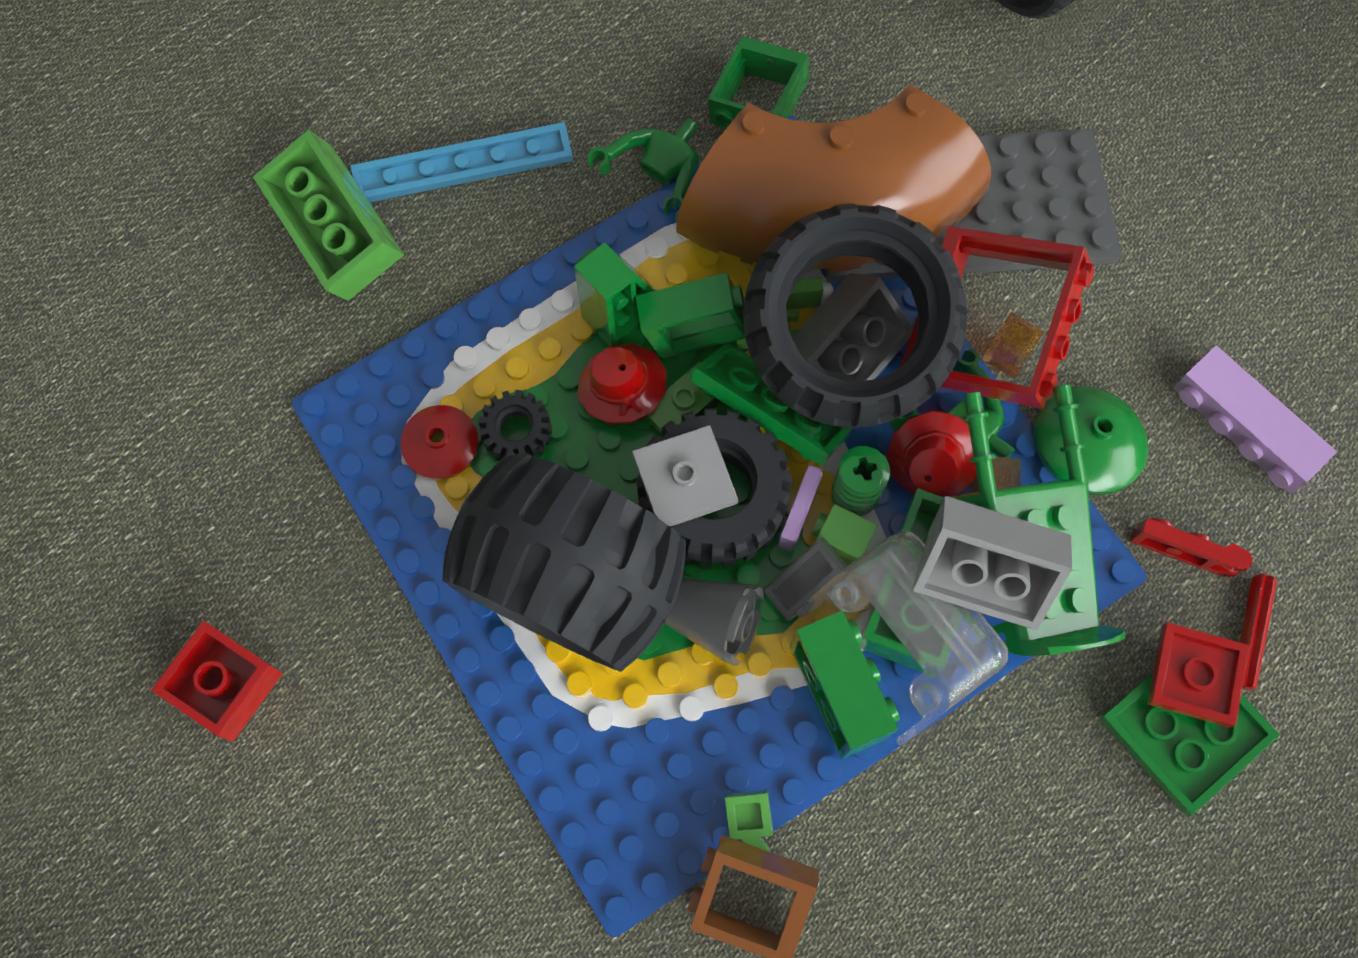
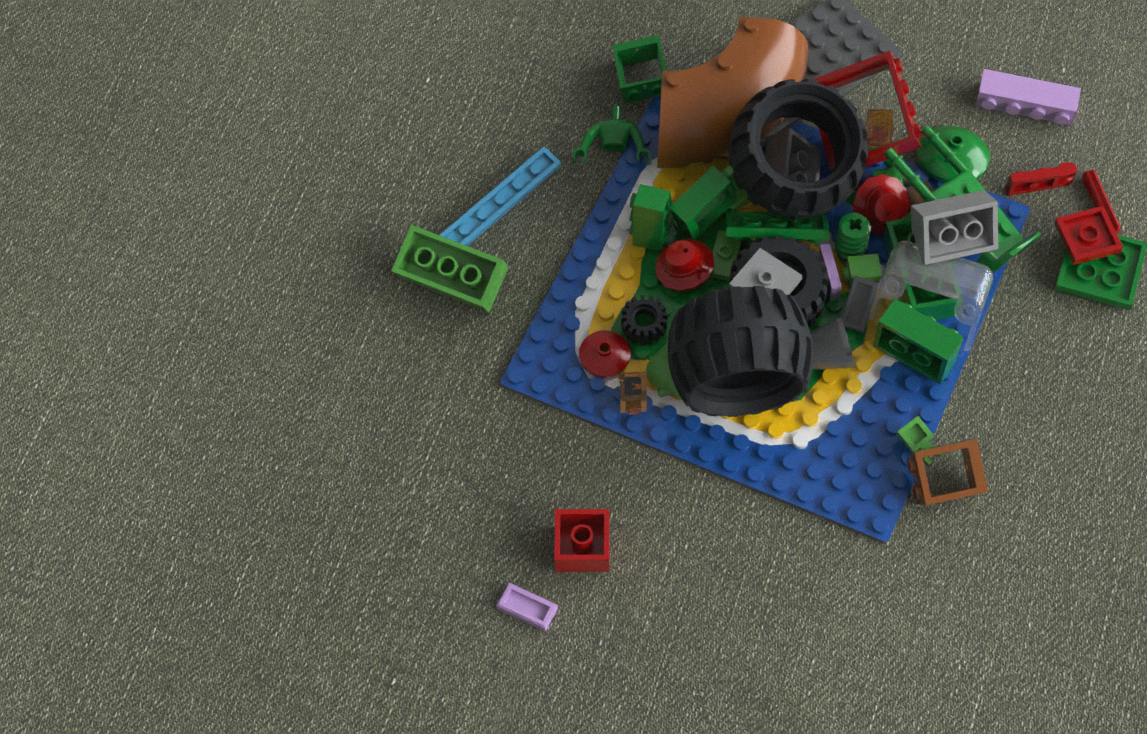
camera: 30 degrees left, 10 degrees down
none -> lavender tile [496,583,558,632]
none -> clear orange brick [619,372,647,415]

